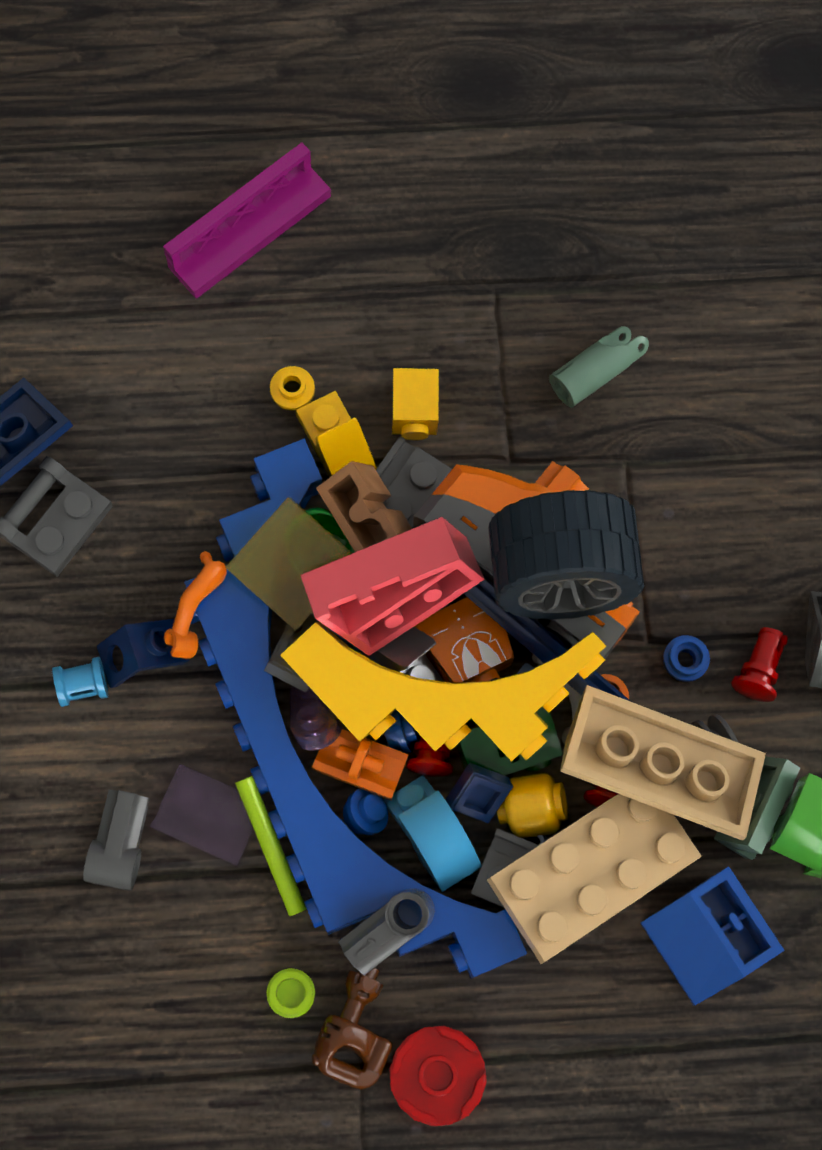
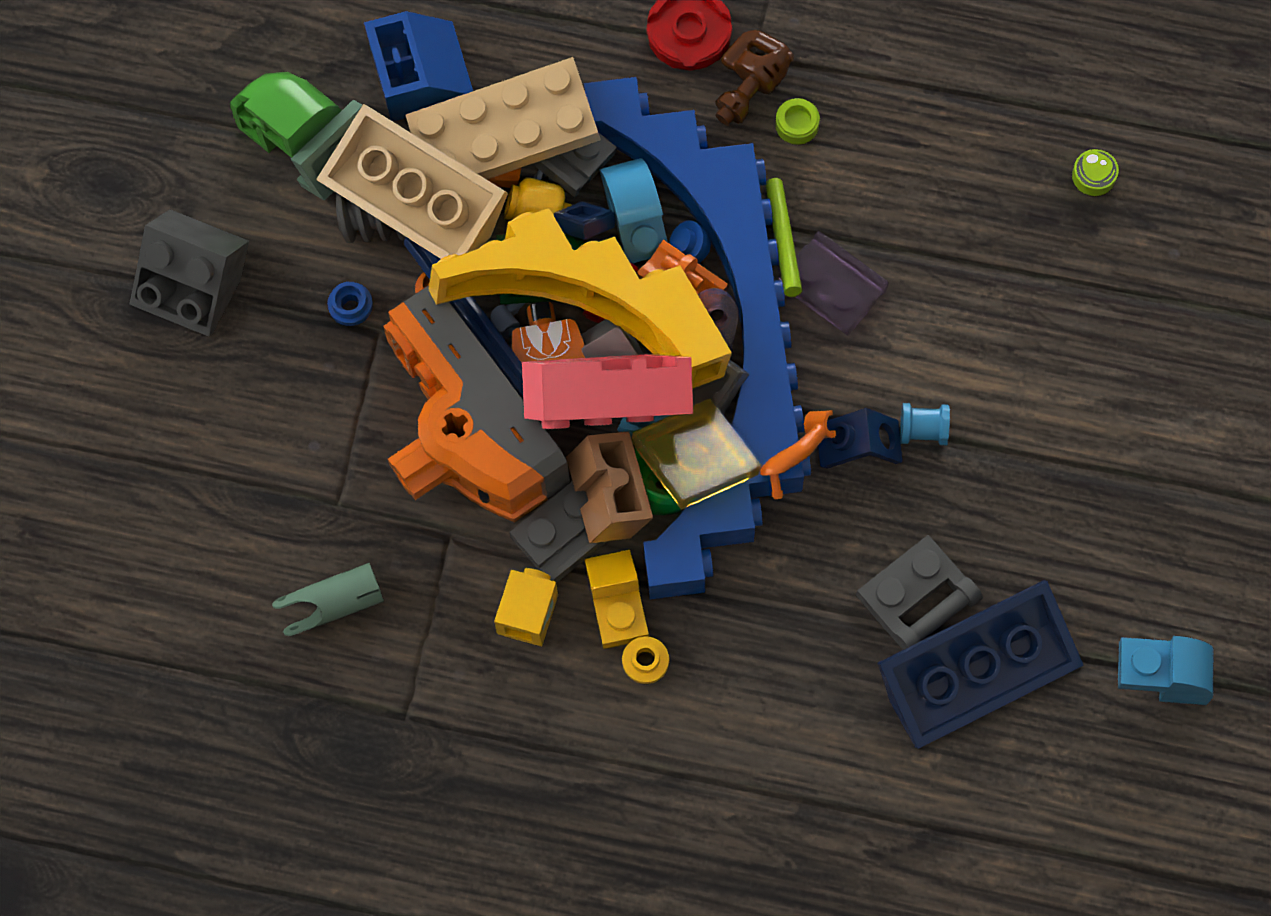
camera: 155 degrees left, 5 degrees down
dark grey piece [83,790,150,891] -> none
magenta fence [163,142,331,299] -> none
dark grey piece [338,888,435,976] -> none
black wheel [488,490,644,620] -> none
red pin [731,627,788,702] -> none

